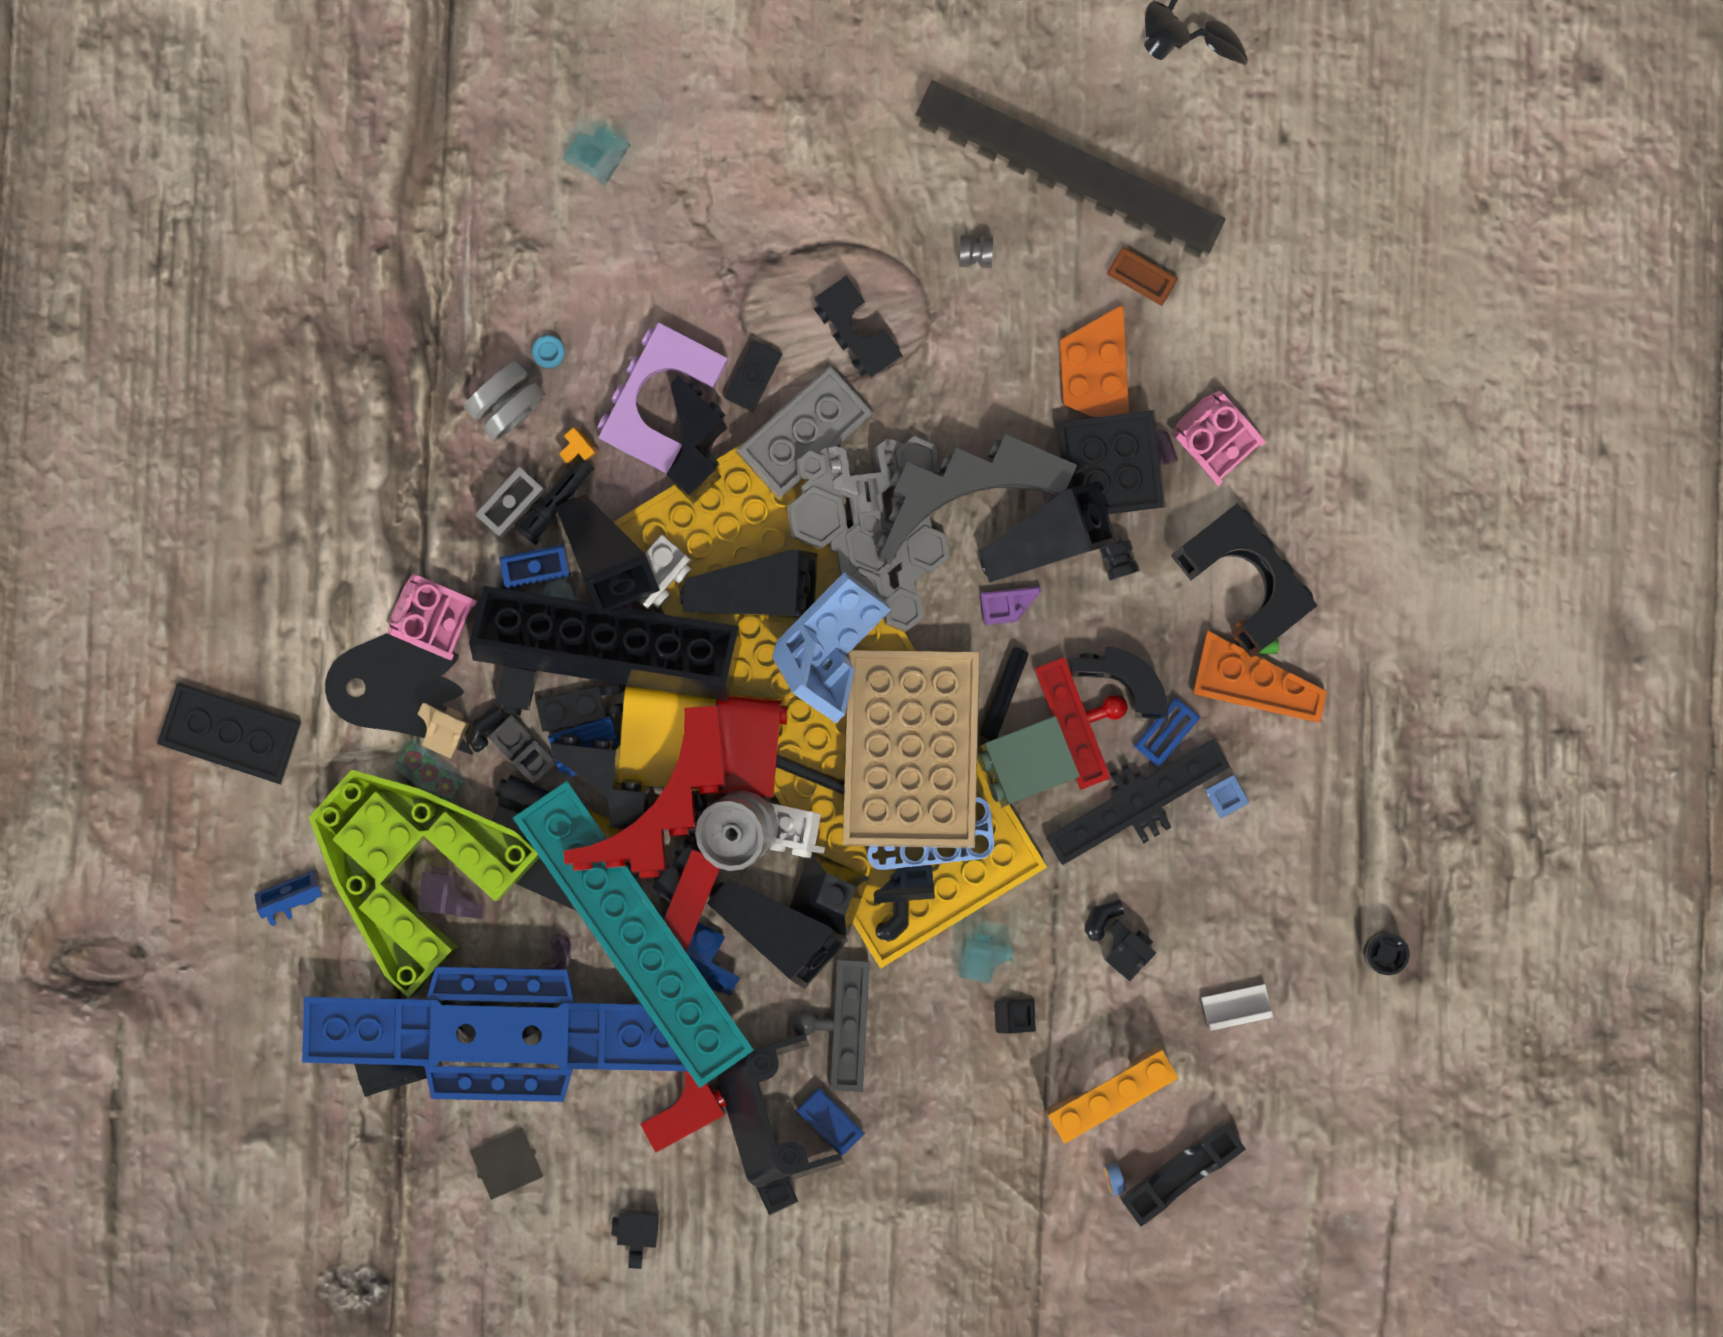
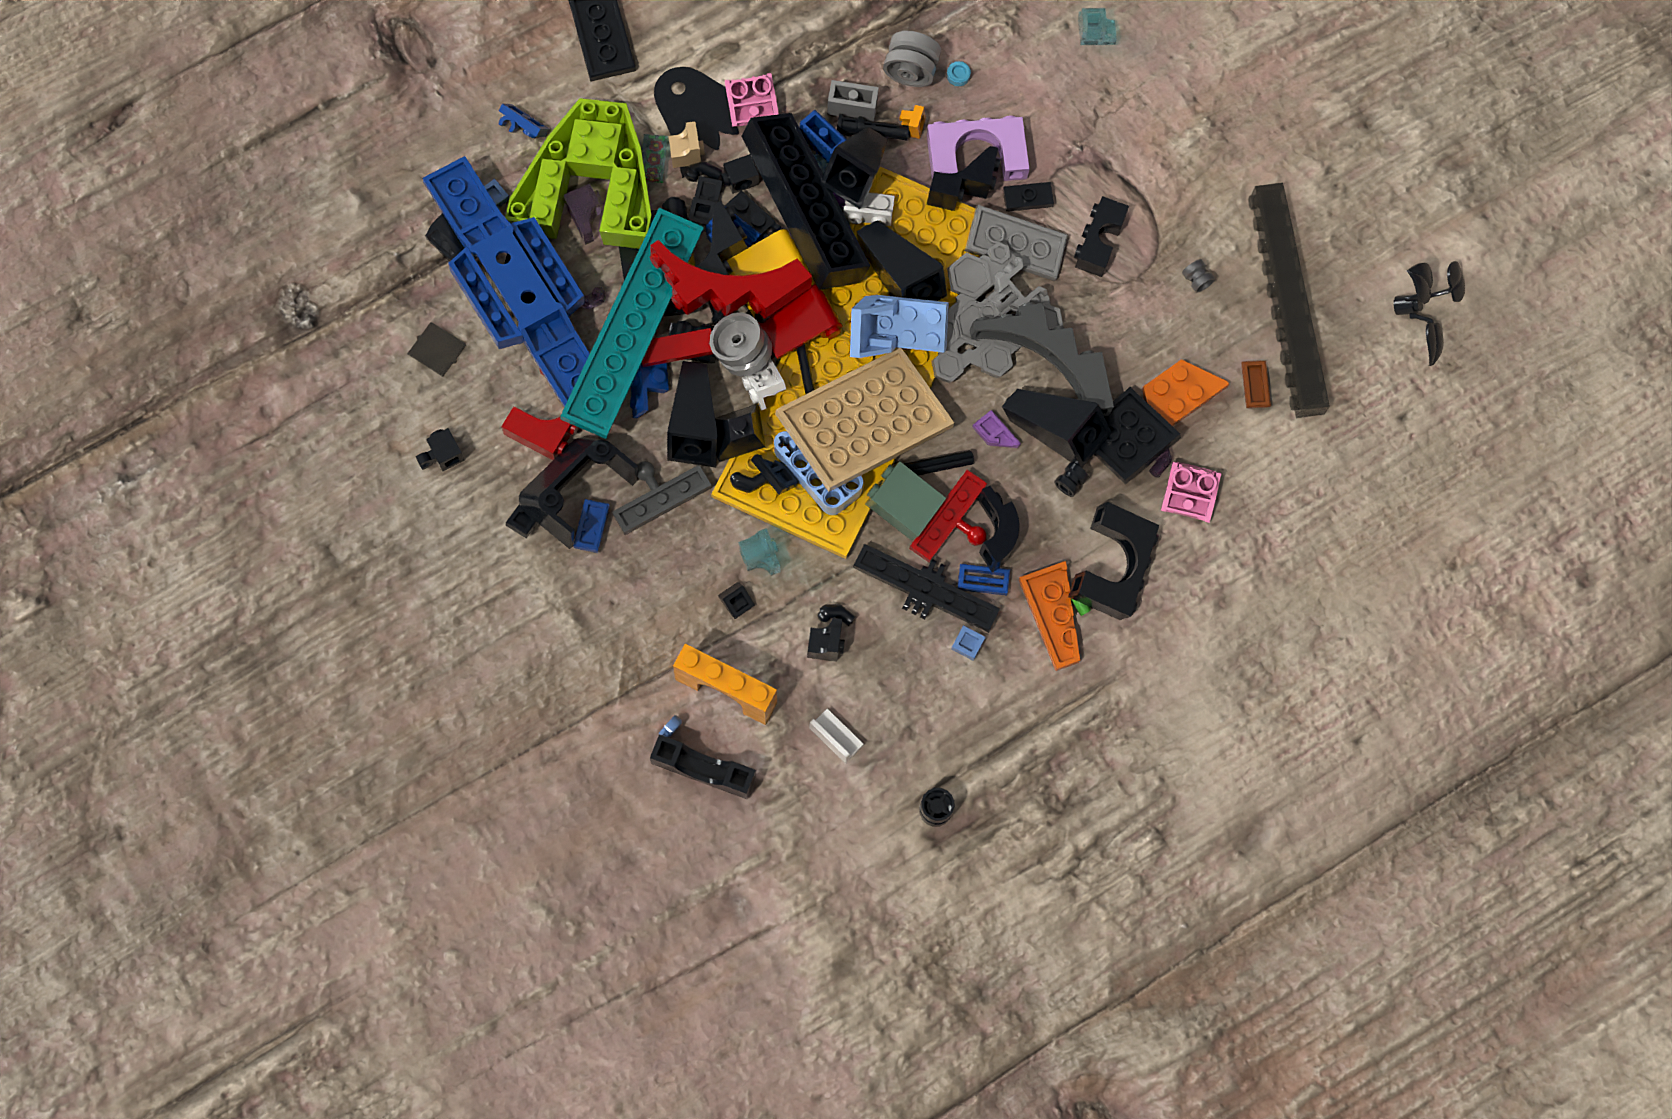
camera: 50 degrees right, 15 degrees down
none -> medium blue tile [484,179,509,208]

